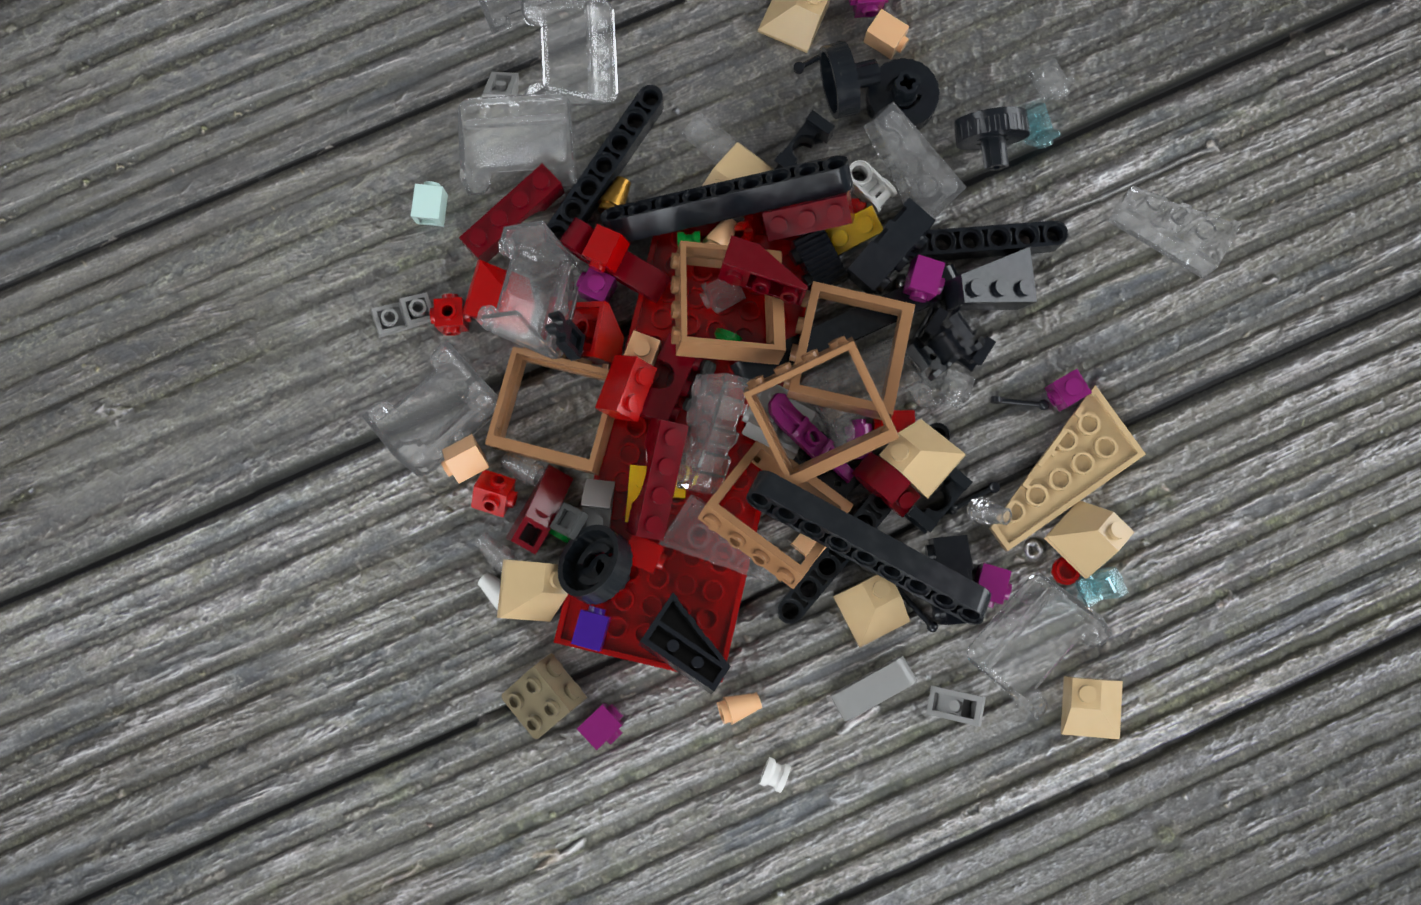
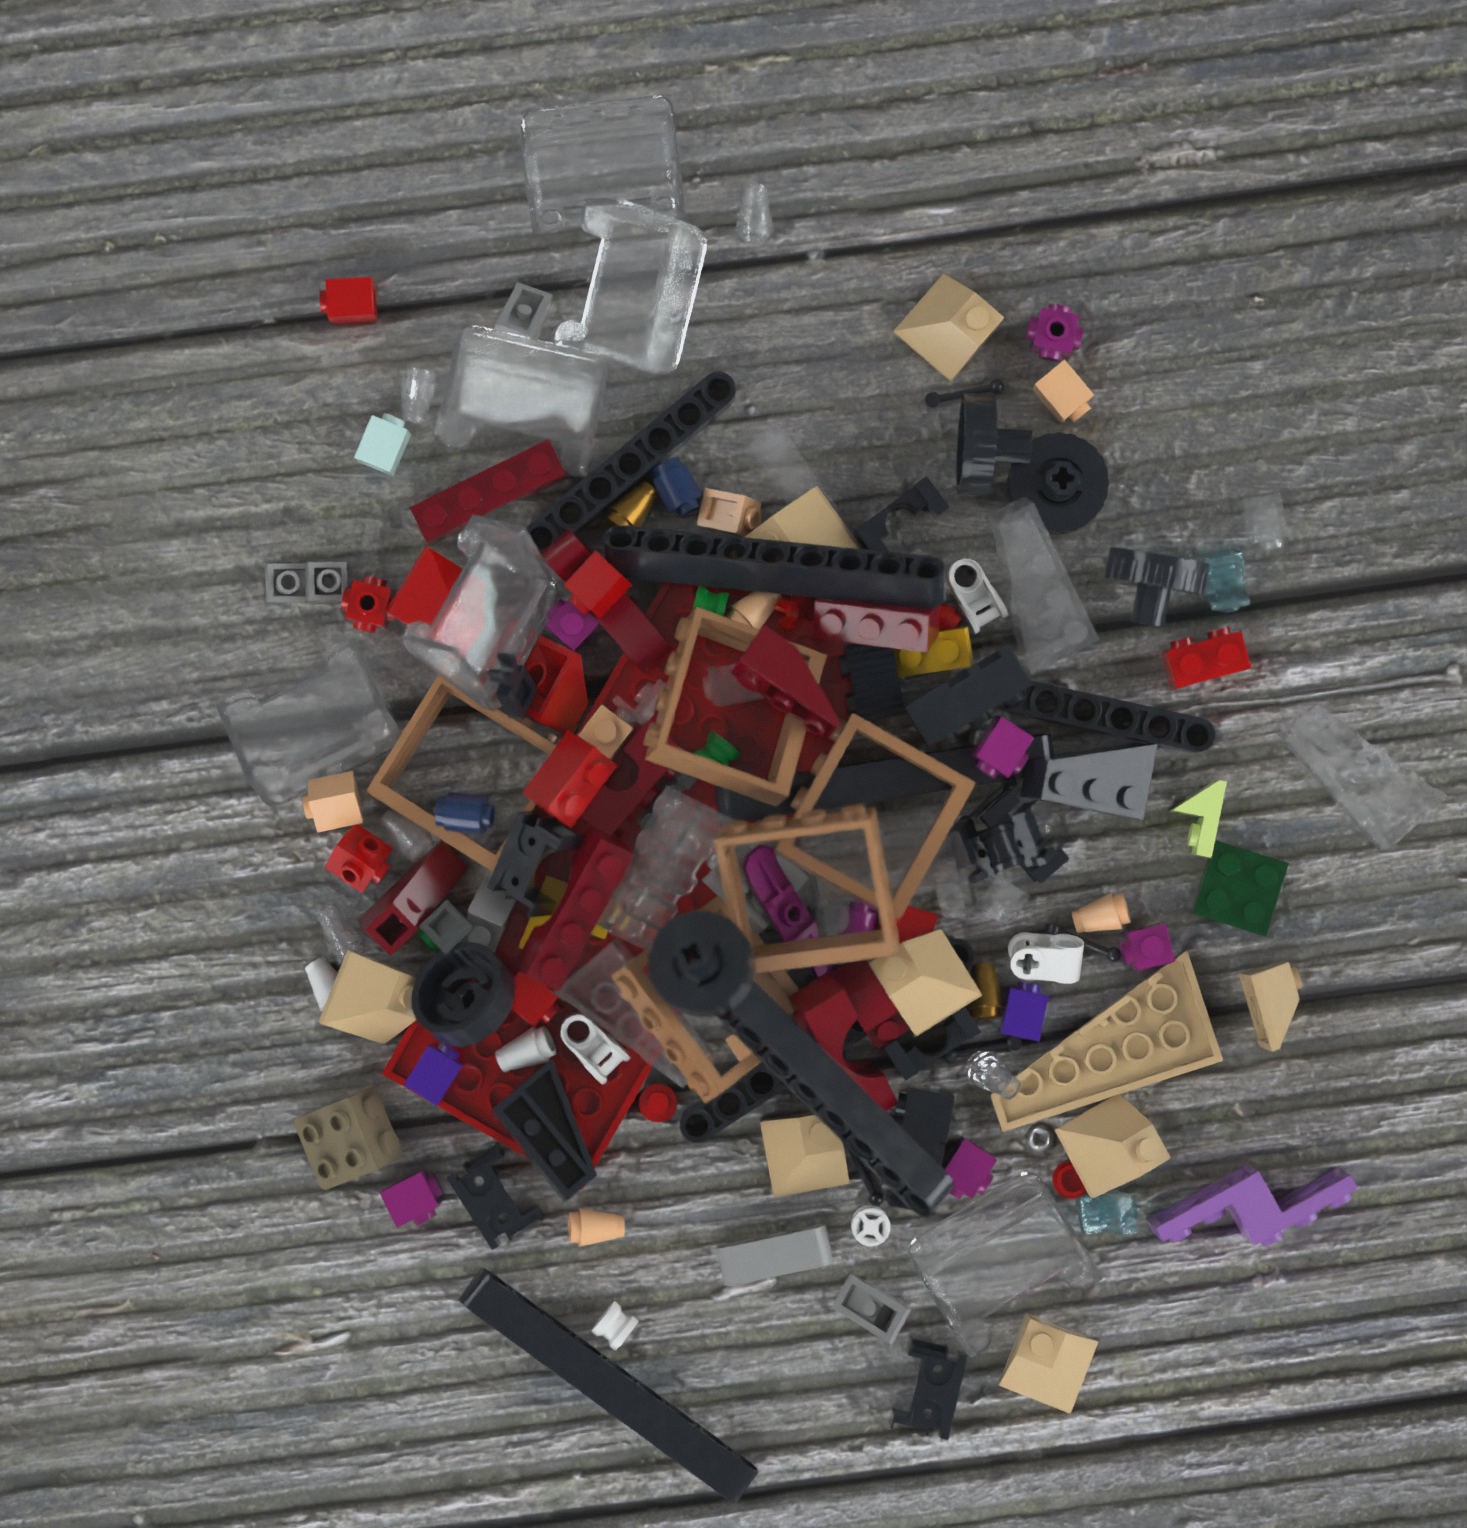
camera: 15 degrees right, 5 degrees up
none -> red brick [319,277,378,324]
none -> clear cone [401,366,439,424]
none -> dark blue brick [435,792,495,835]
none -> black piece [447,1142,545,1250]
none -> black beam [459,1267,759,1503]
none -> black piece [487,811,585,917]
none -> white cone [495,1026,556,1072]
none -> white piece [561,1011,631,1084]
none -> clear bracket [612,679,667,727]
none -> red plate [639,1083,677,1122]
none -> black piece [648,910,756,1018]
none -> dark blue brick [651,457,703,517]
none -> light nougat bracket [696,488,761,537]
none -> dark red arch [788,972,898,1112]
none -> white wheel [851,1205,890,1246]
none -> black piece [889,1335,968,1440]
none -> pearl gold cone [967,963,1005,1020]
none -> dark purple brick [998,981,1049,1041]
none -> white piece [1008,932,1084,984]
none -> light nougat cone [1071,892,1131,933]
none -> medium lavender bracket [1147,1164,1358,1247]
none -> red brick [1161,627,1252,691]
none -> yellowish green slope [1169,780,1227,858]
none -> dark green plate [1191,840,1289,937]
none -> tan slope [1238,961,1302,1051]

